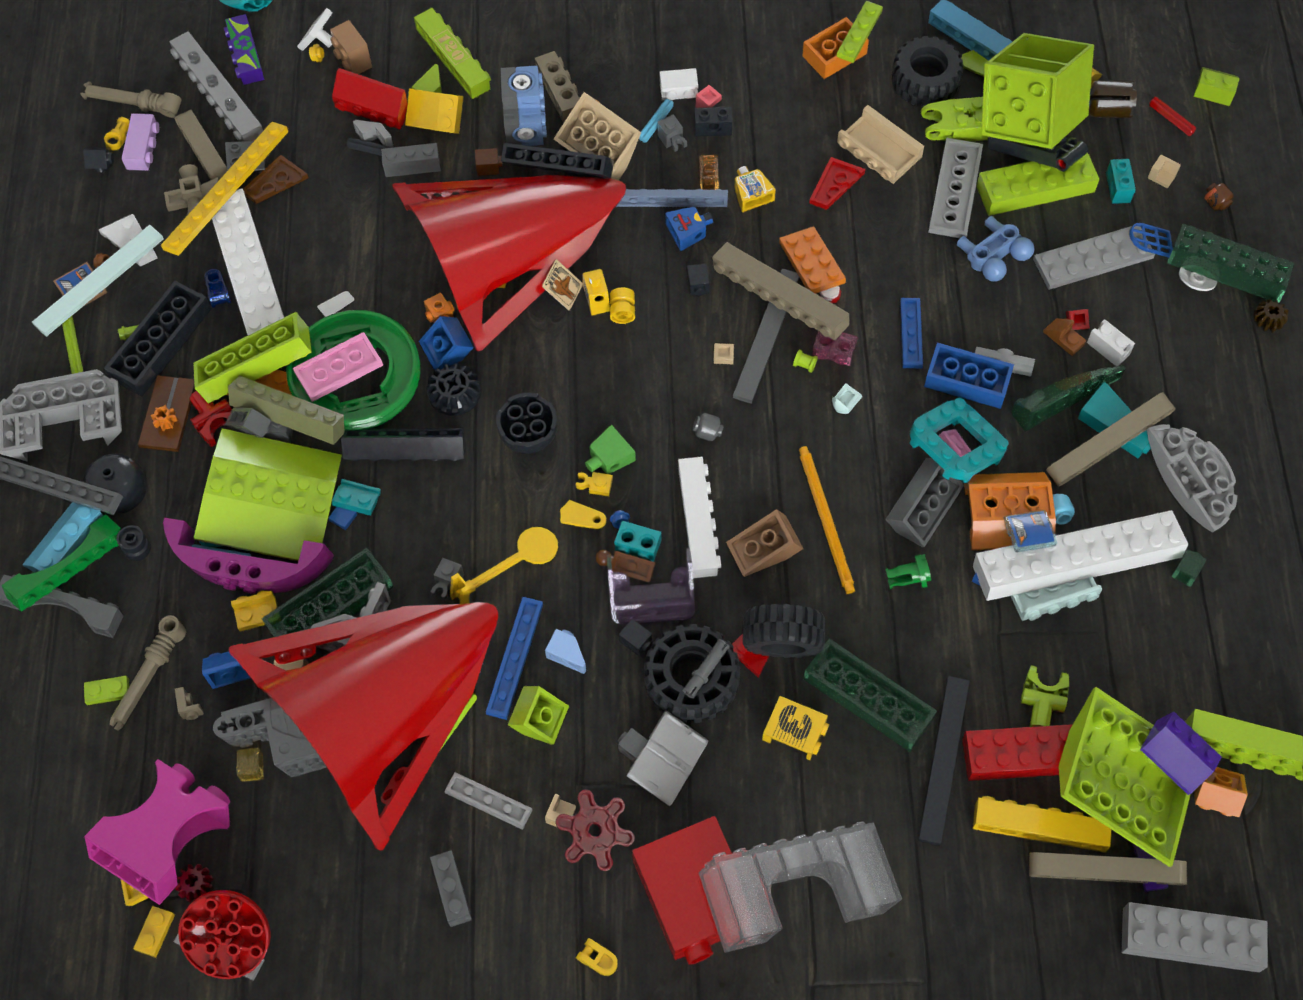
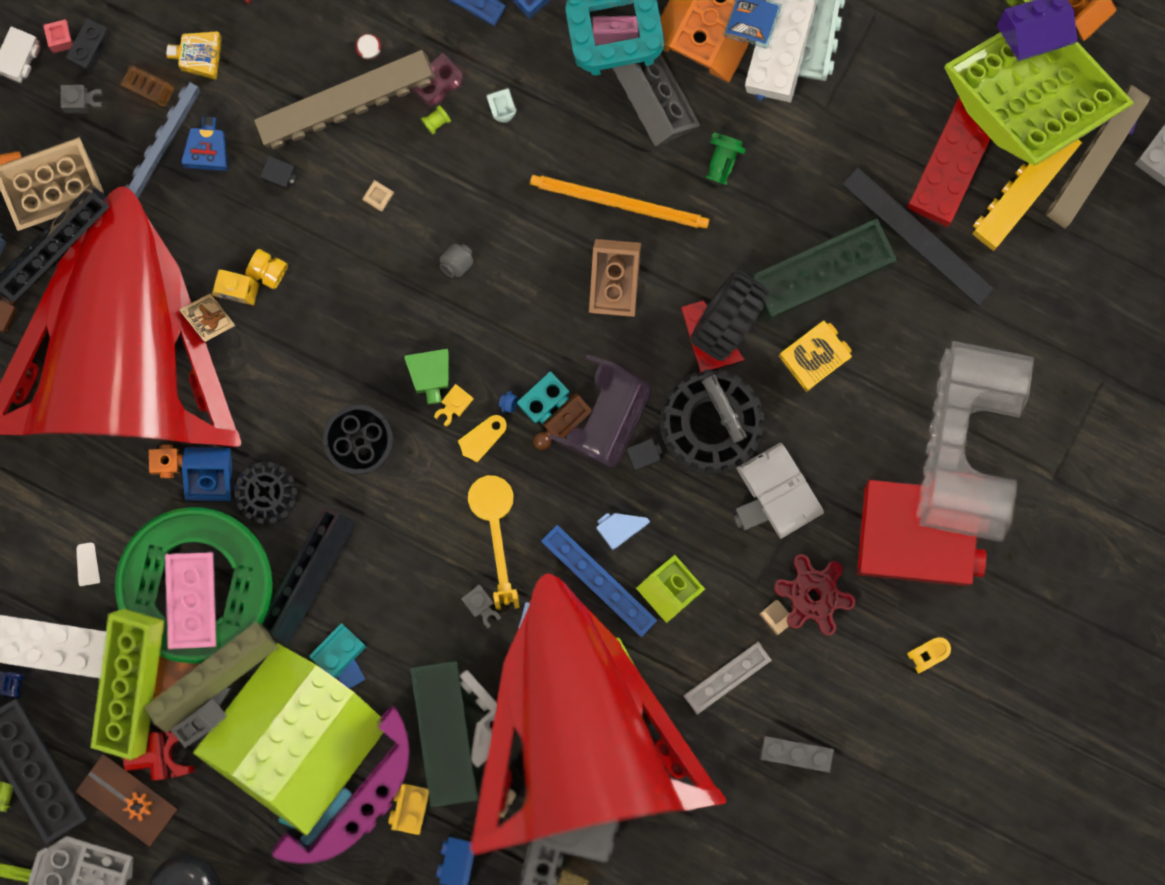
camera: 65 degrees left, 20 degrees up
medium azure axle [639,99,673,143] -> none
white brick [678,457,721,578] -> none
dark grey tile [733,268,800,404] -> none
orange plate [779,226,846,293] -> none
lime connector [1021,665,1069,727] -> none

